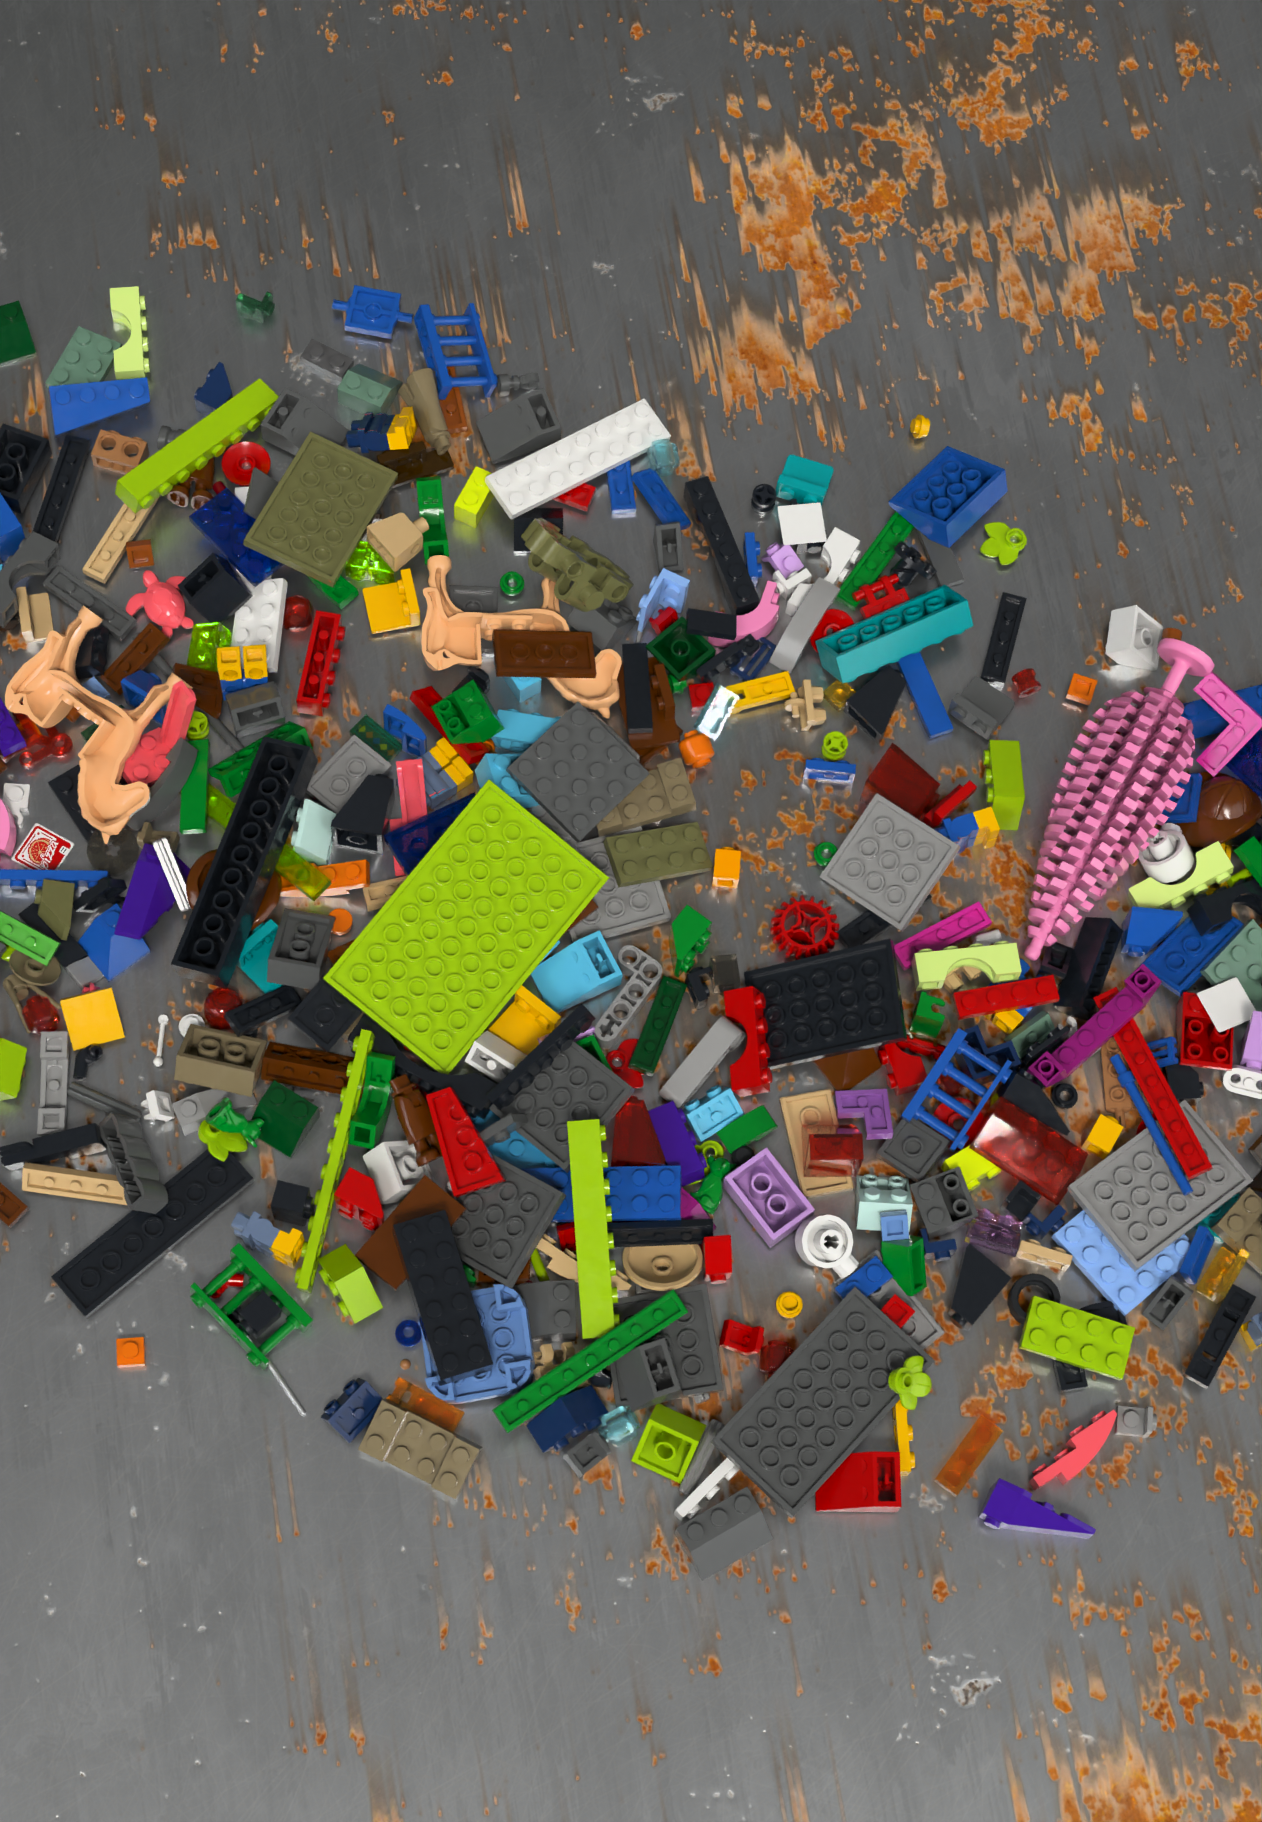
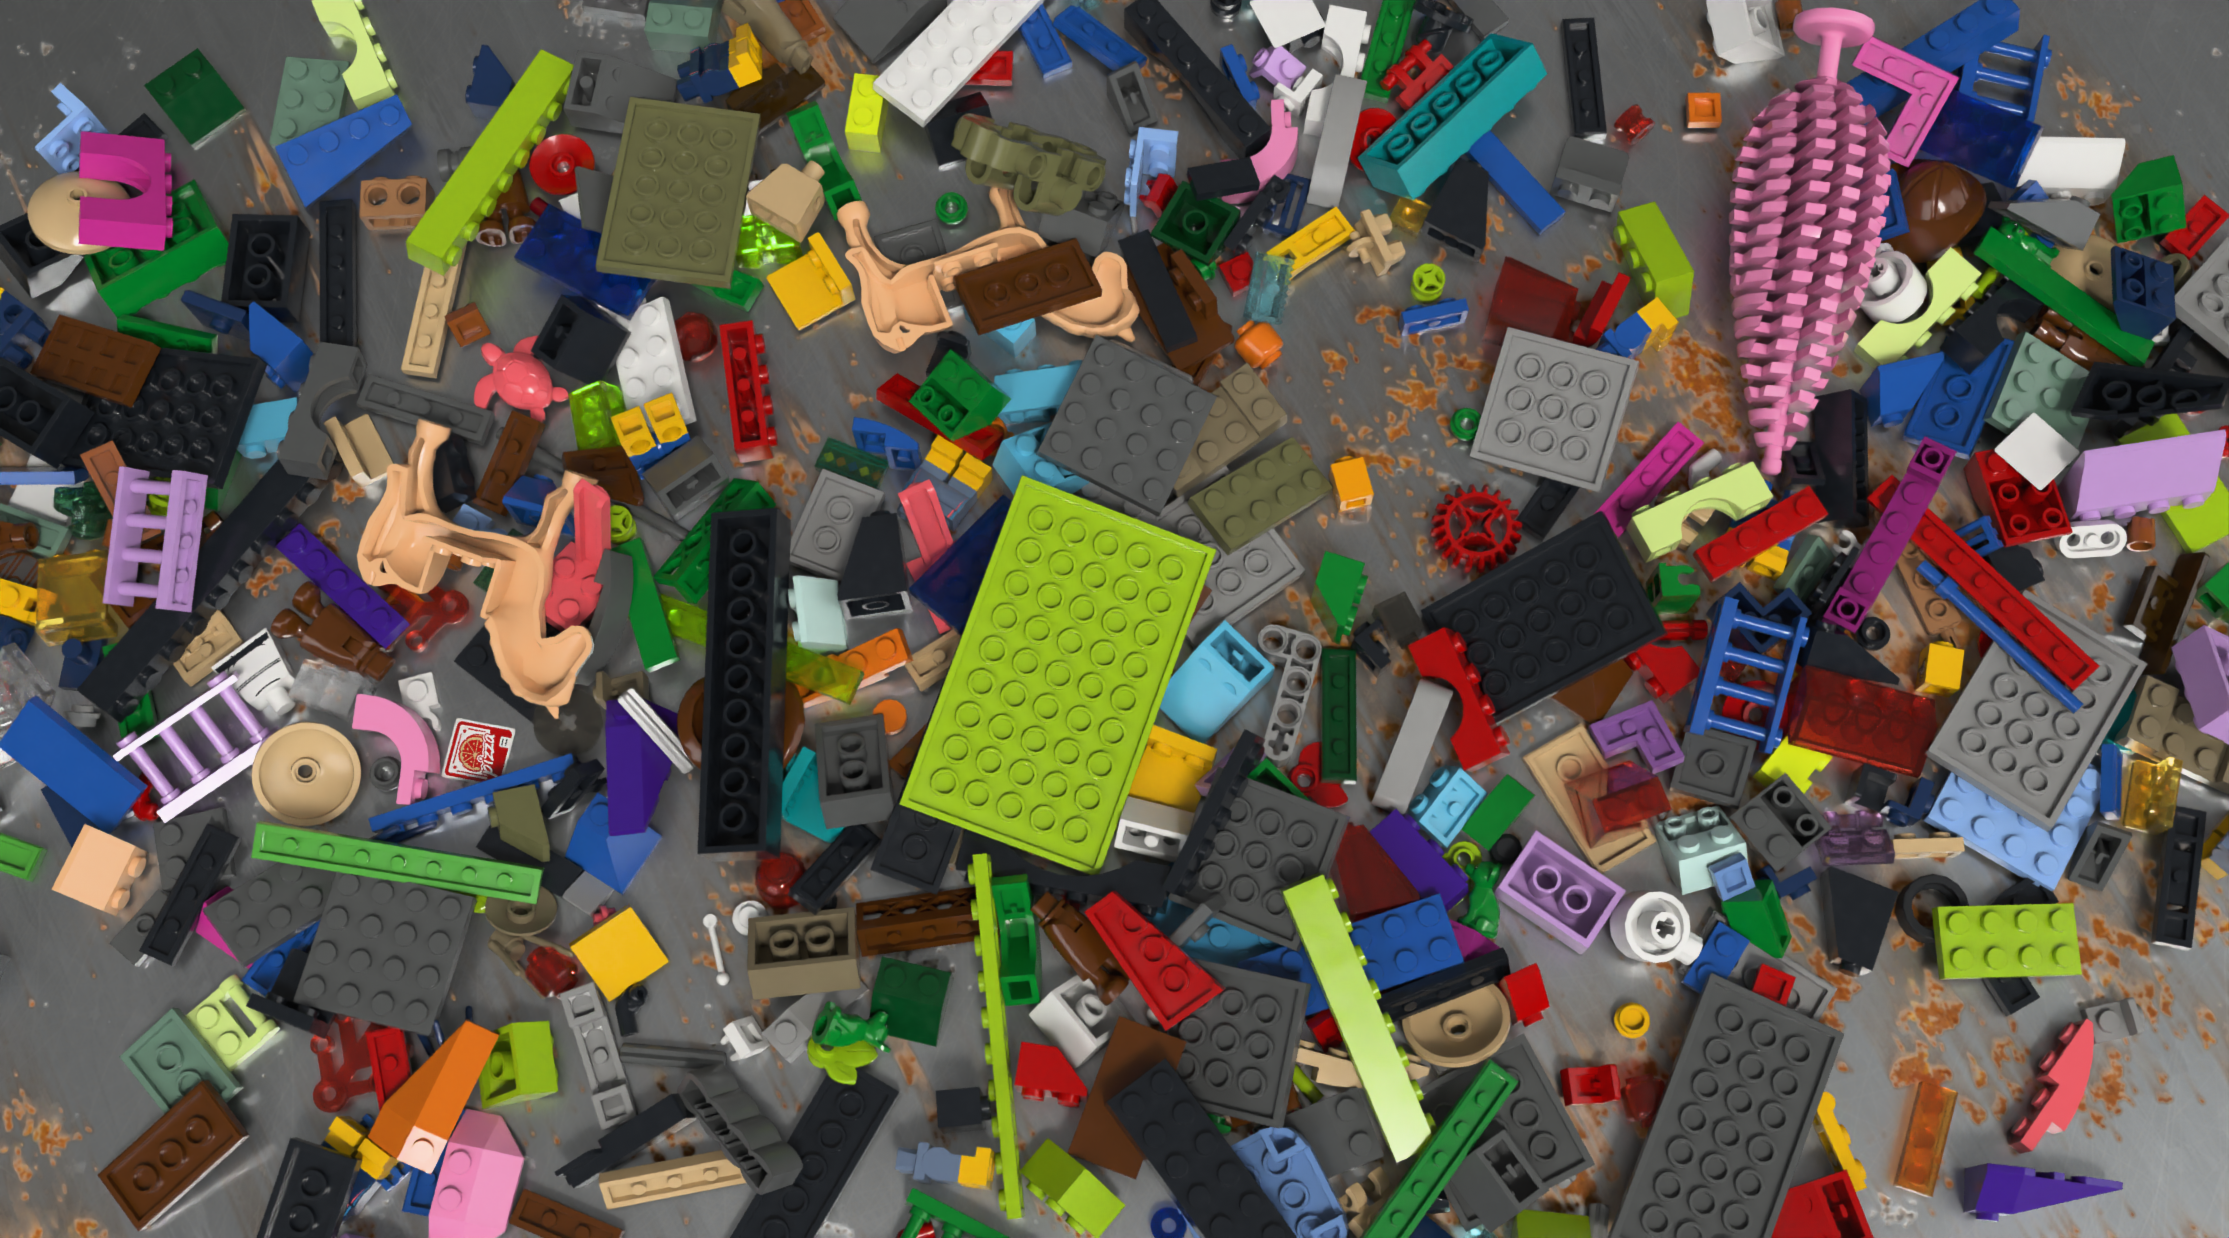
camera: 10 degrees left, 5 degrees up
lime plate [888,1355,932,1410] -> none

